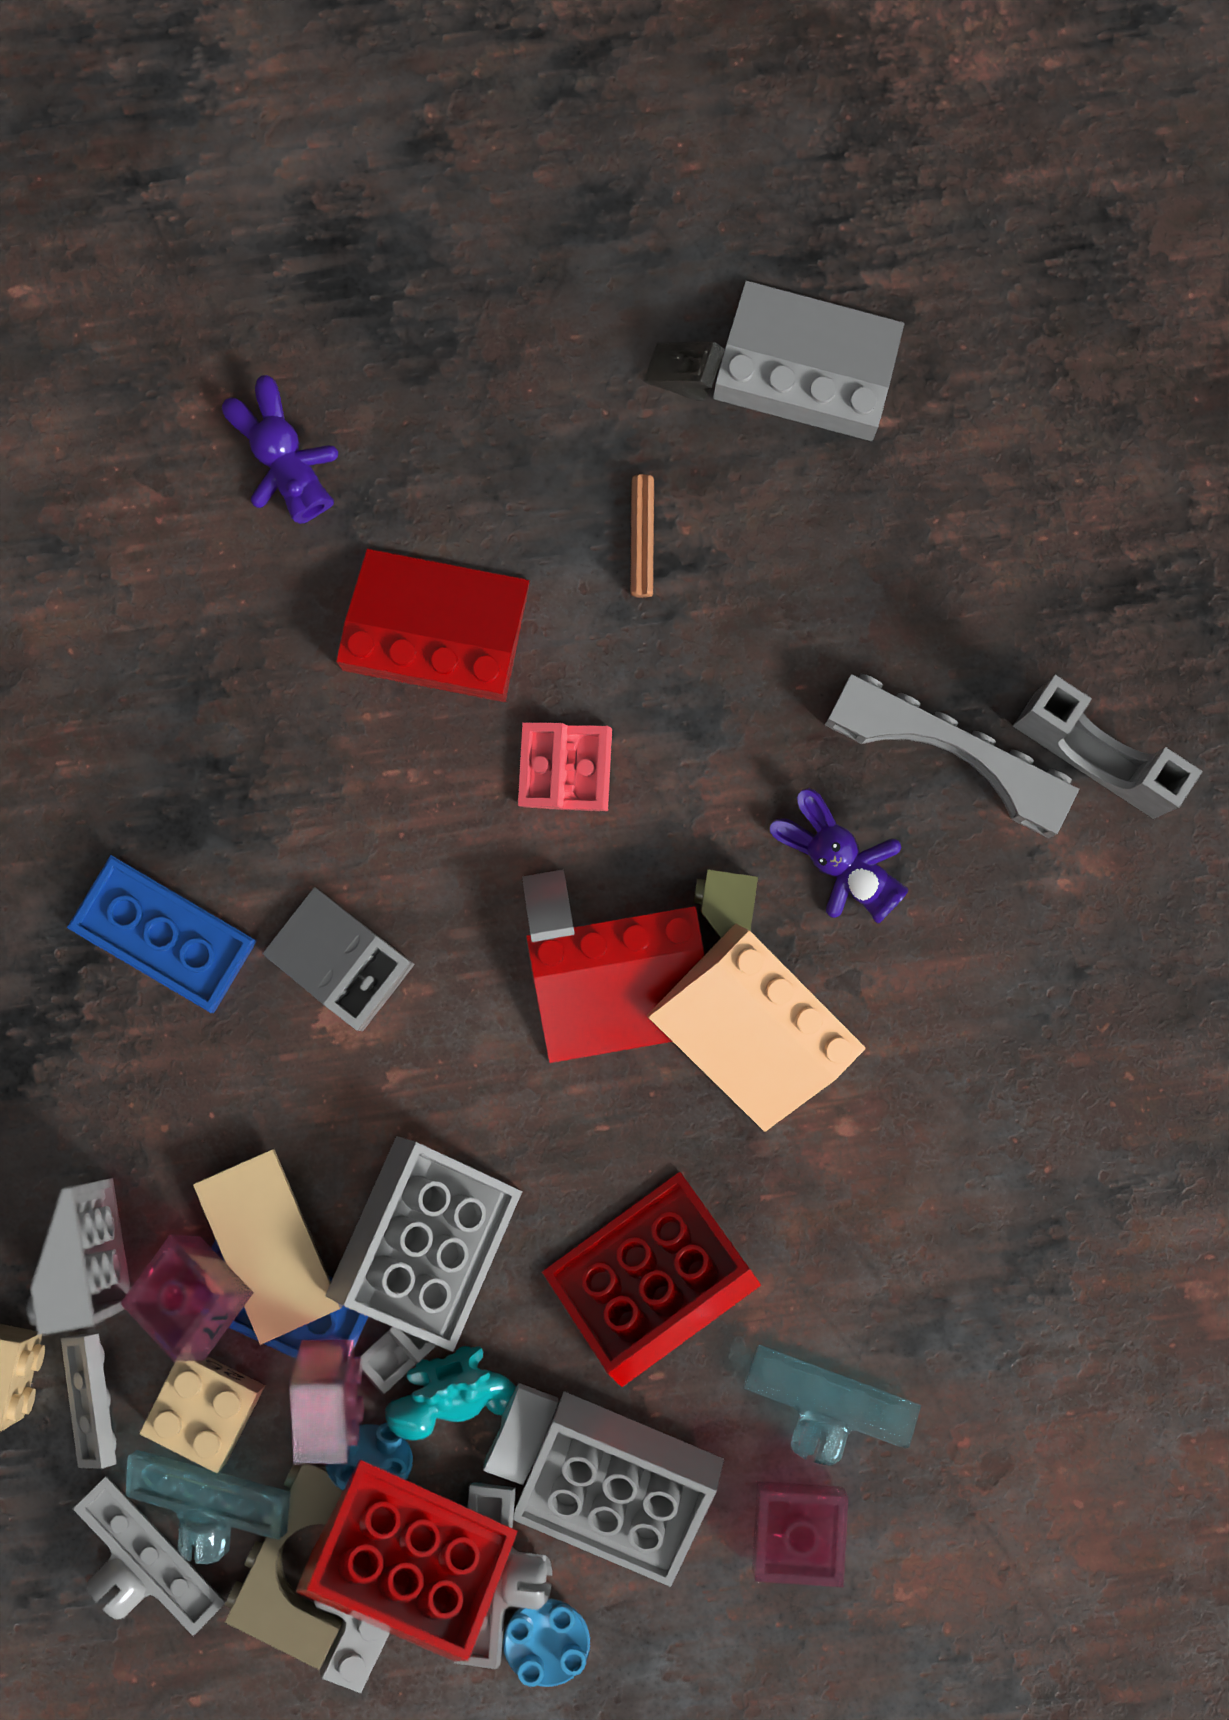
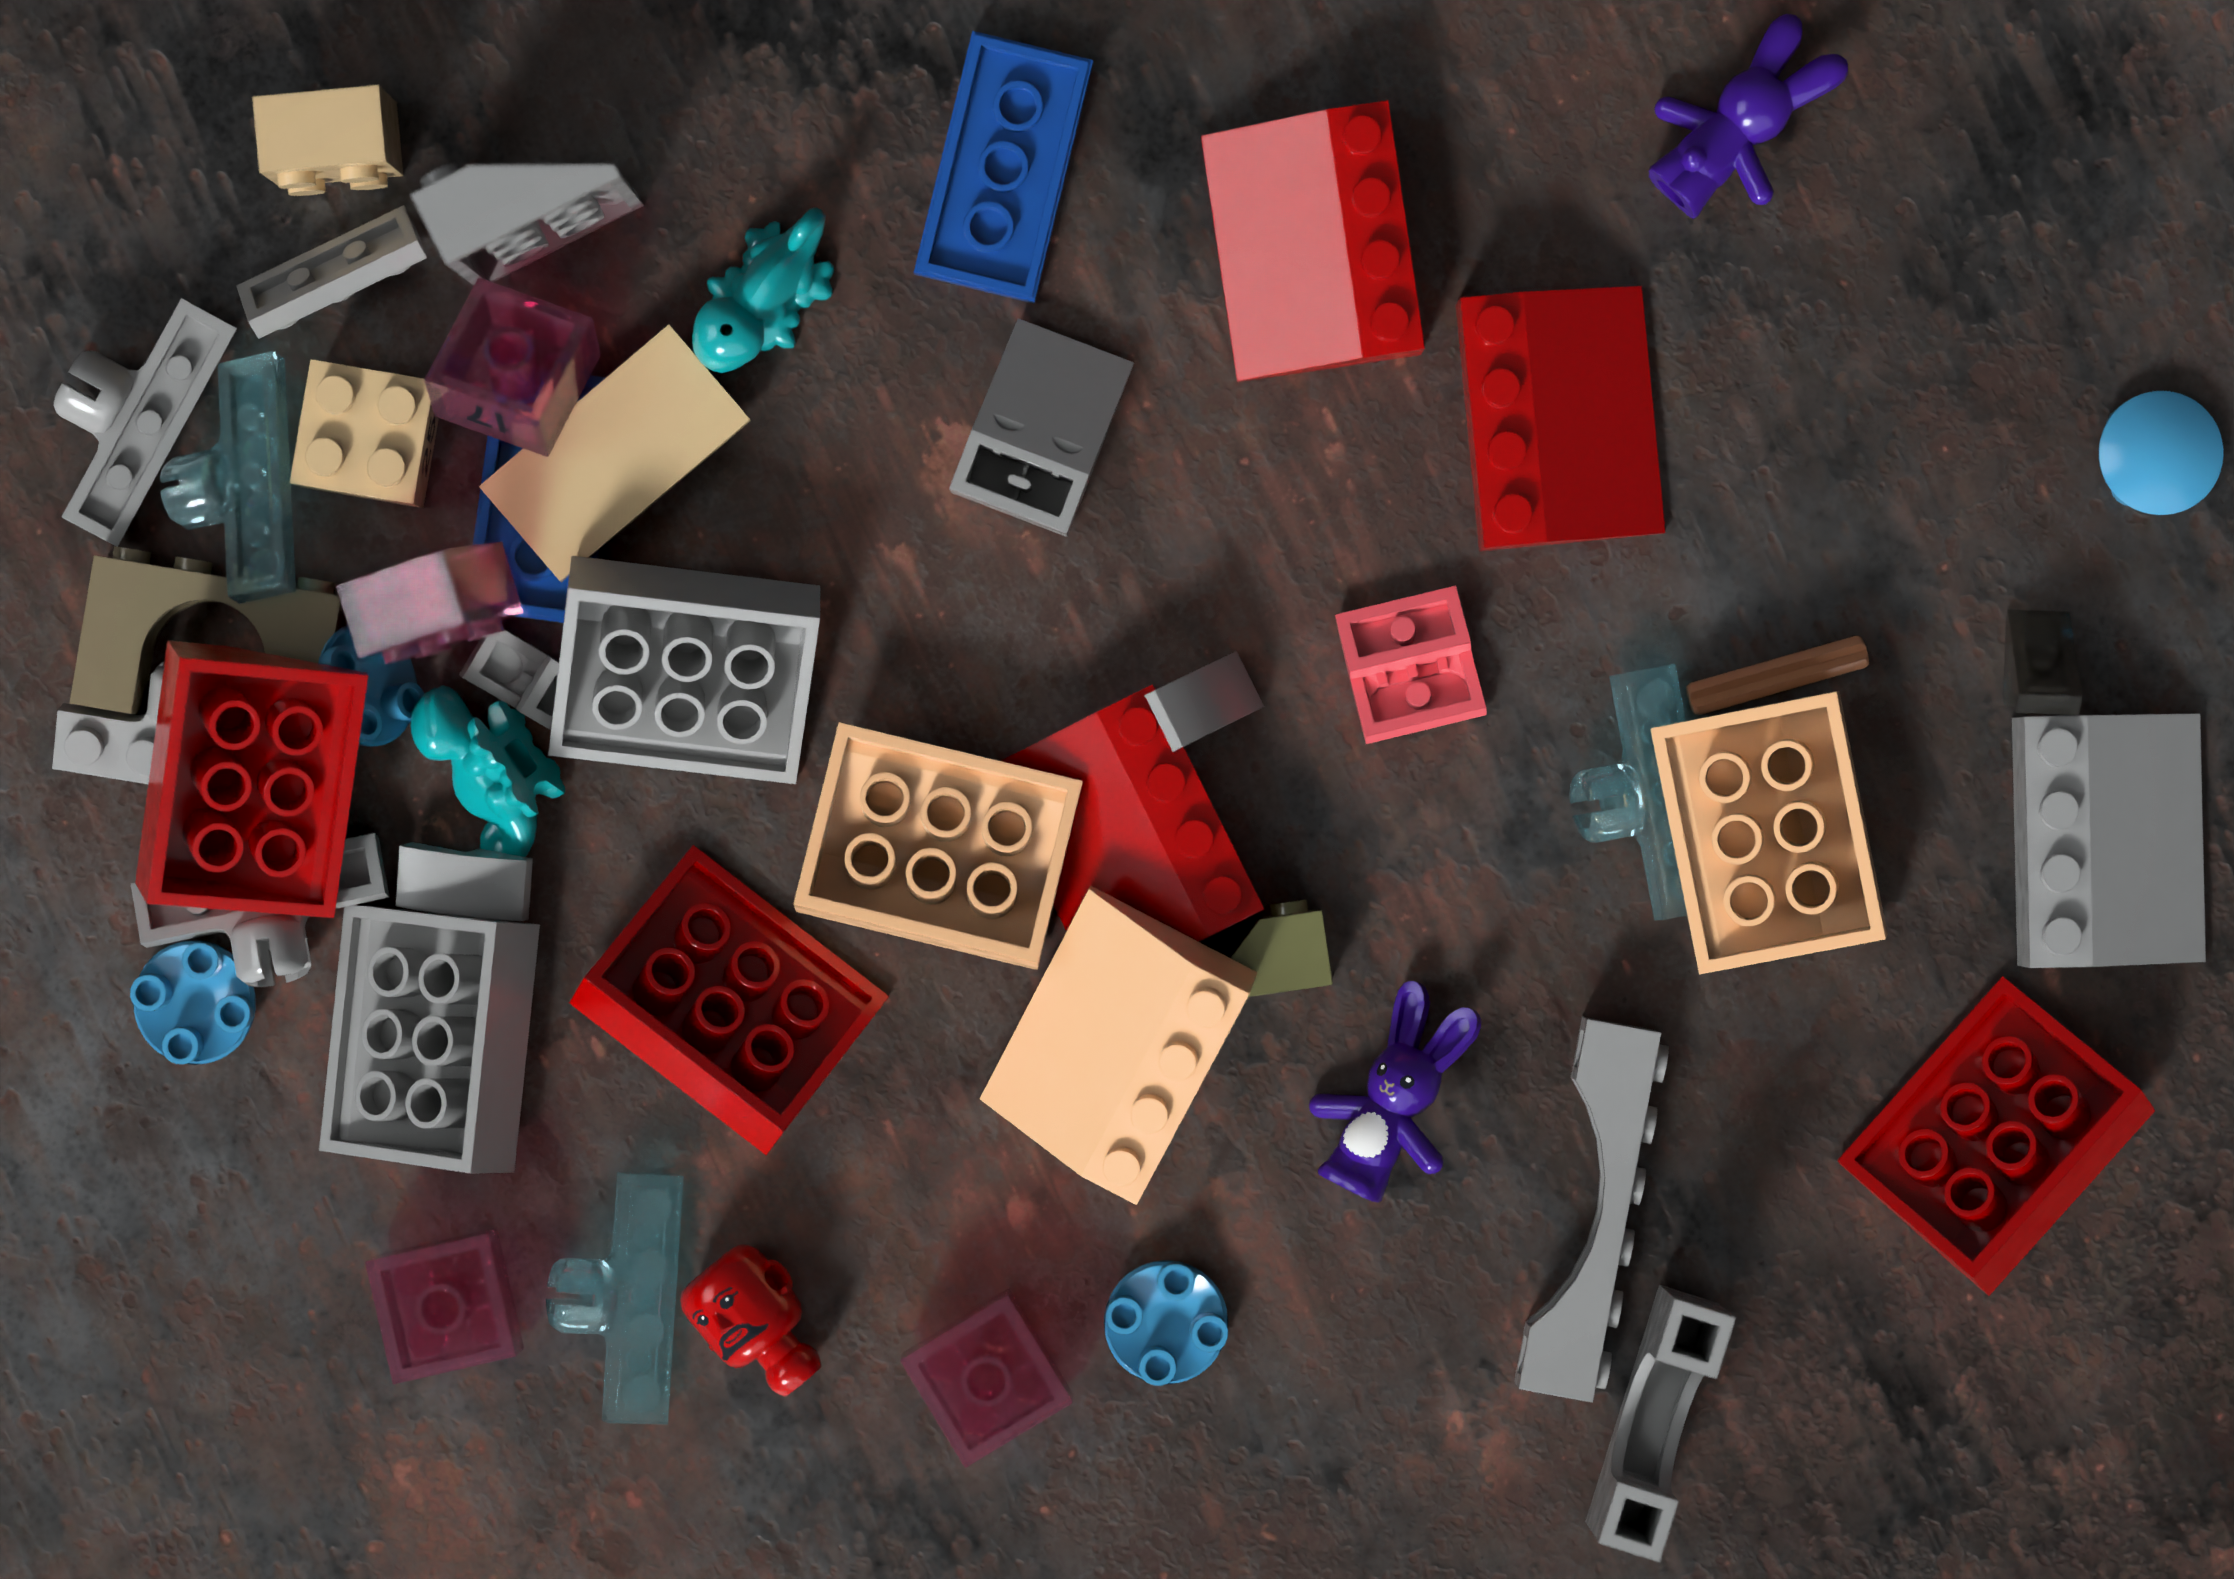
camera: 70 degrees right, 5 degrees up
none -> red piece [680,1244,822,1397]
none -> teal animal [692,207,834,373]
none -> light nougat slope [793,722,1083,970]
none -> clear pink brick [900,1288,1074,1468]
none -> dark azure dish [1104,1260,1228,1386]
none -> slope [1201,100,1425,382]
none -> clear light blue plate [1569,664,1687,921]
none -> light nougat slope [1650,691,1888,974]
none -> red slope [1837,976,2156,1296]
none -> dark azure dish [2099,391,2224,515]

